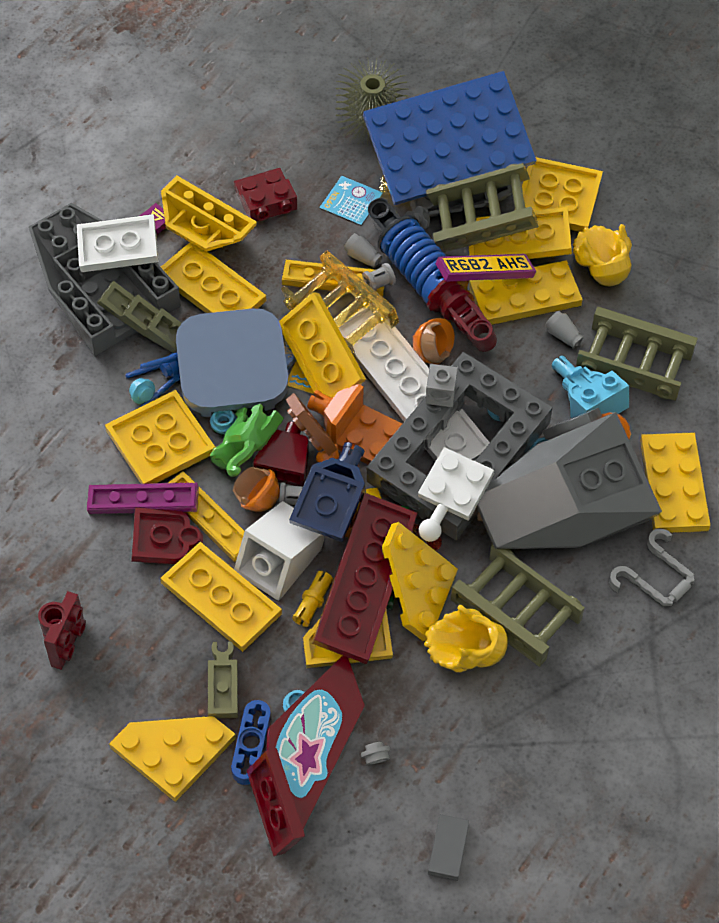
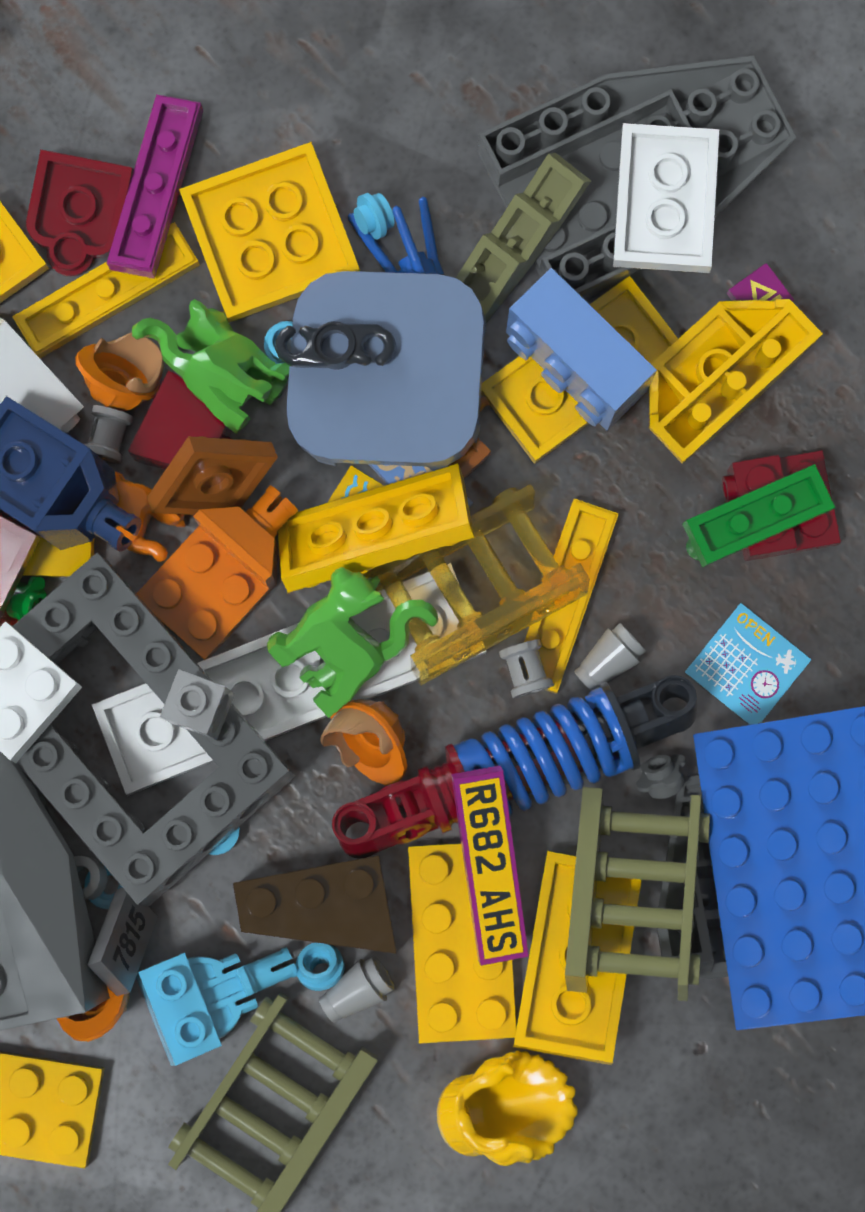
camera: 100 degrees right, 25 degrees up
yellow plate [522,157,603,232] -> none
none -> dark brown wedge [233,856,397,954]
none -> bright green animal [267,567,439,718]
none -> black piece [275,321,396,370]
none -> medium azure plate [295,942,345,991]
none -> medium blue brick [506,268,657,431]
none -> green piece [682,464,835,568]

